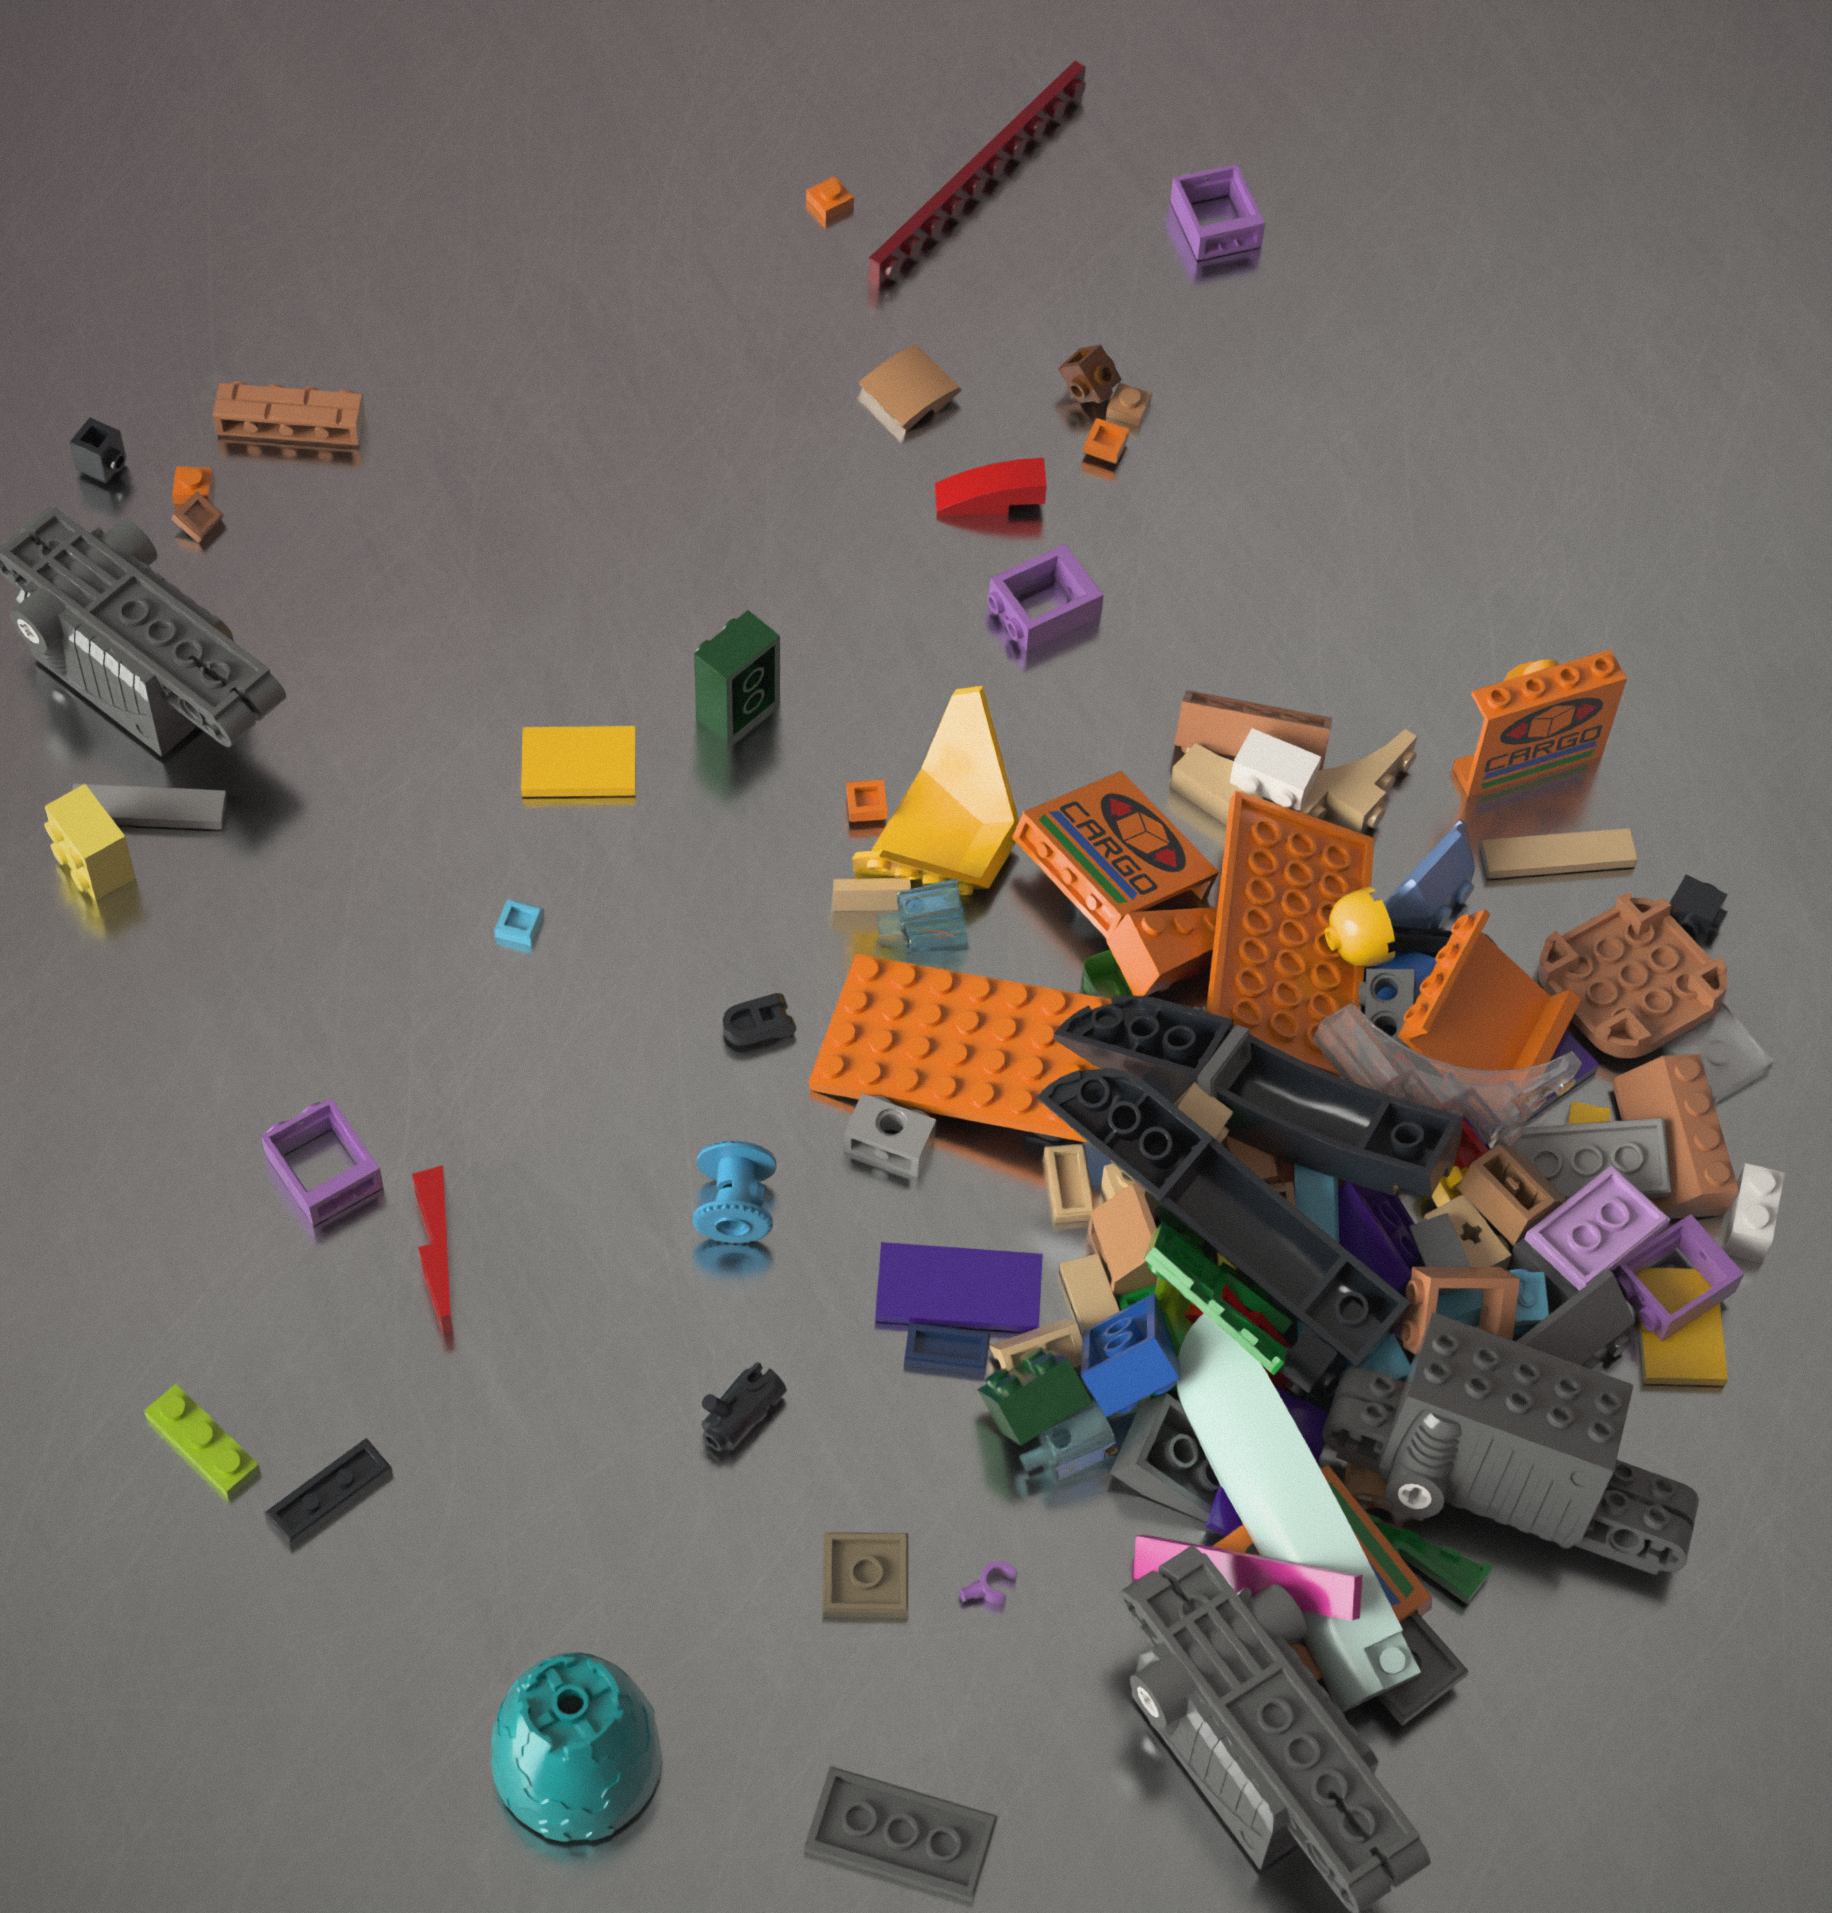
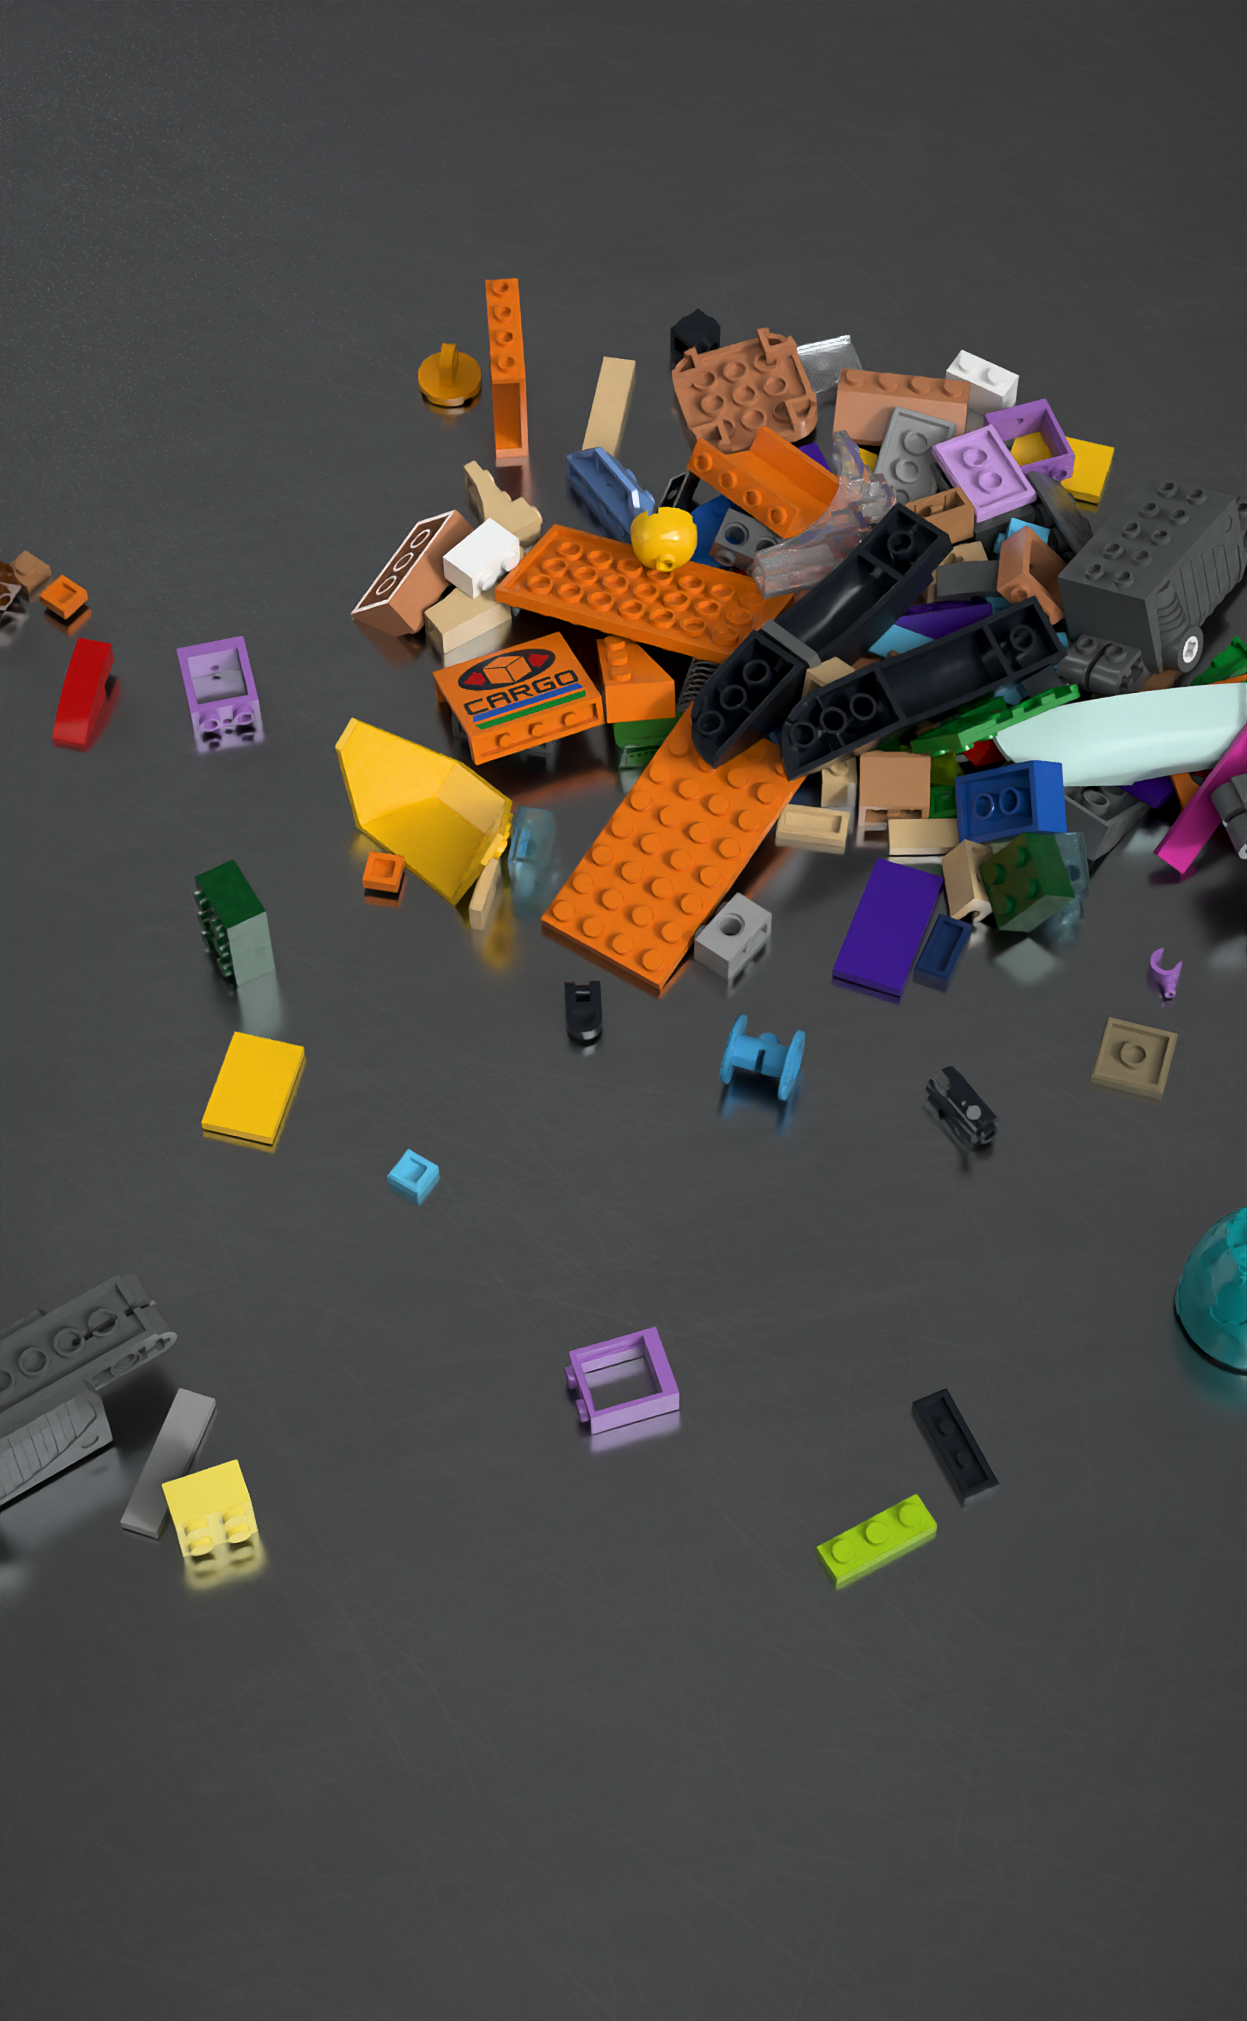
camera: 70 degrees left, 0 degrees up
red slope [412,1165,453,1335] -> none

